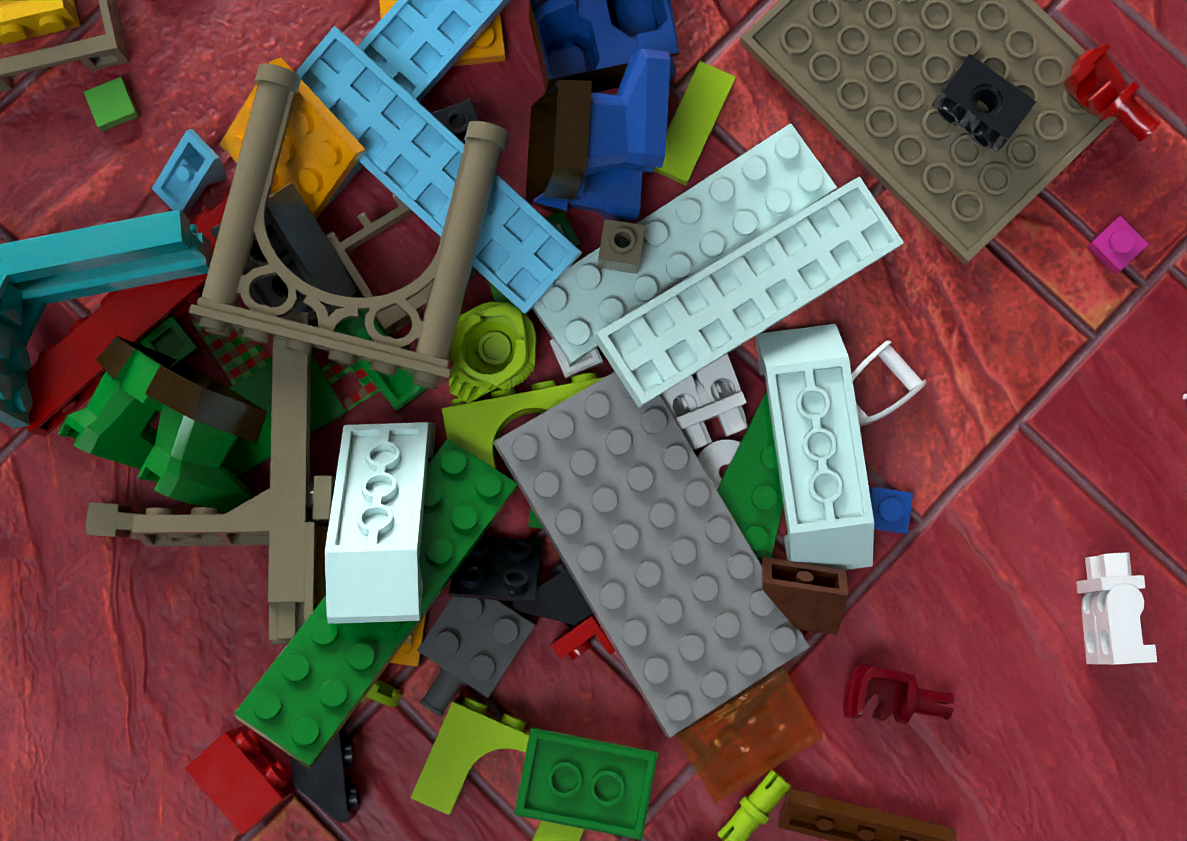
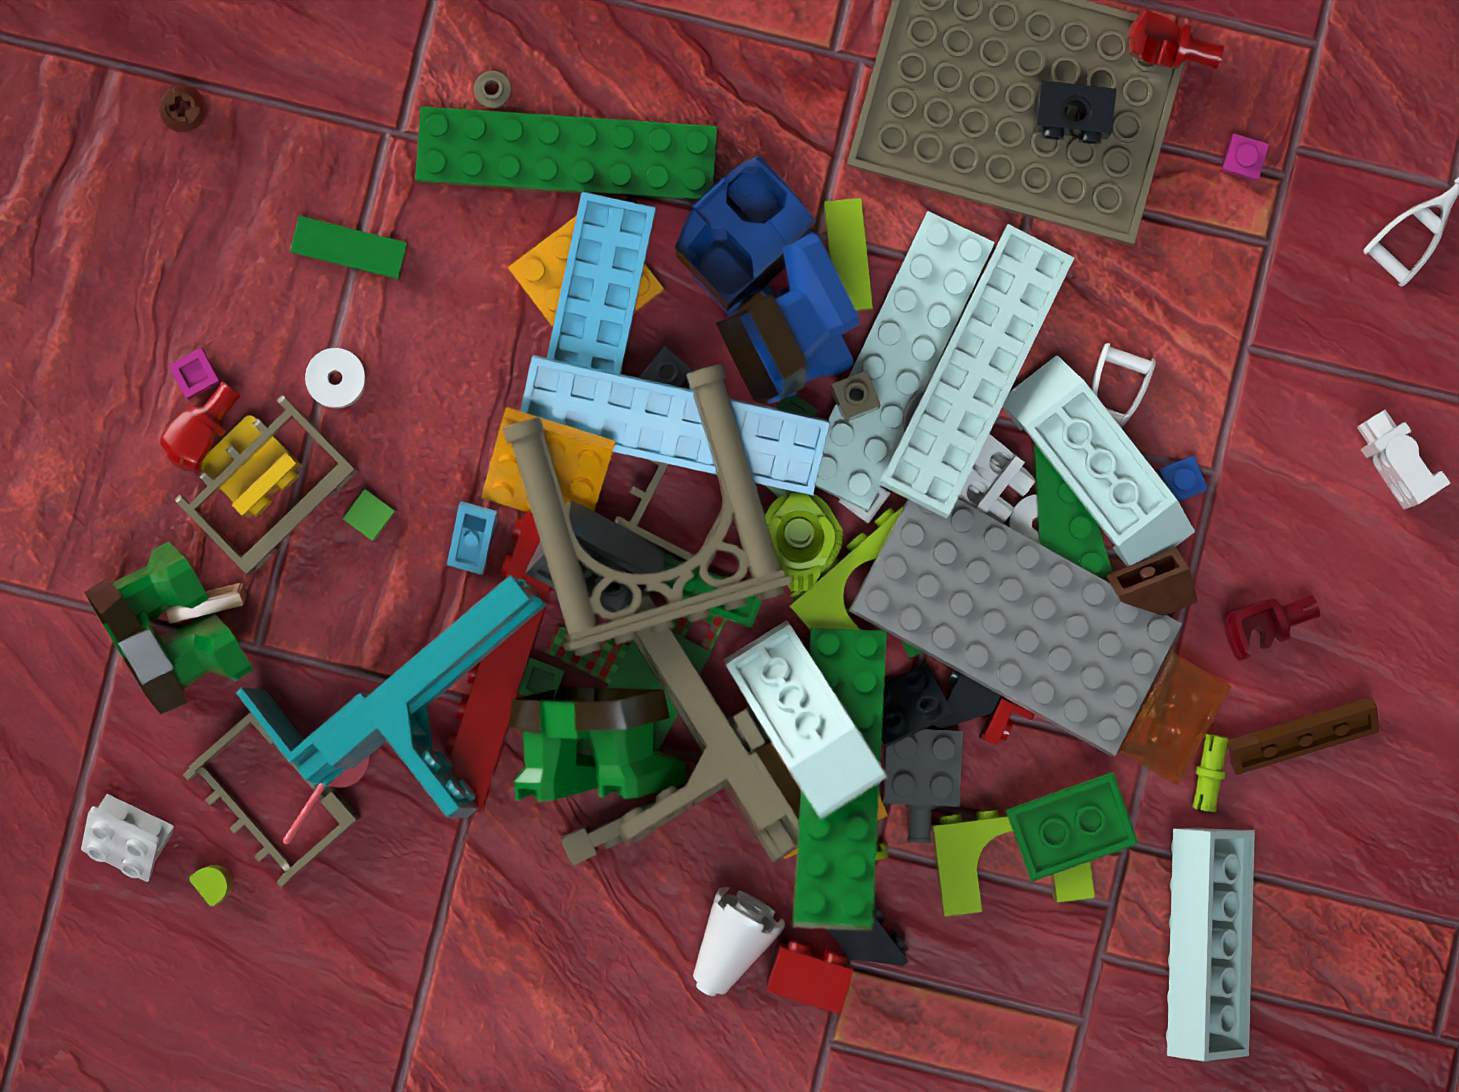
camera: 25 degrees left, 5 degrees up
none -> white cone [693,887,785,996]

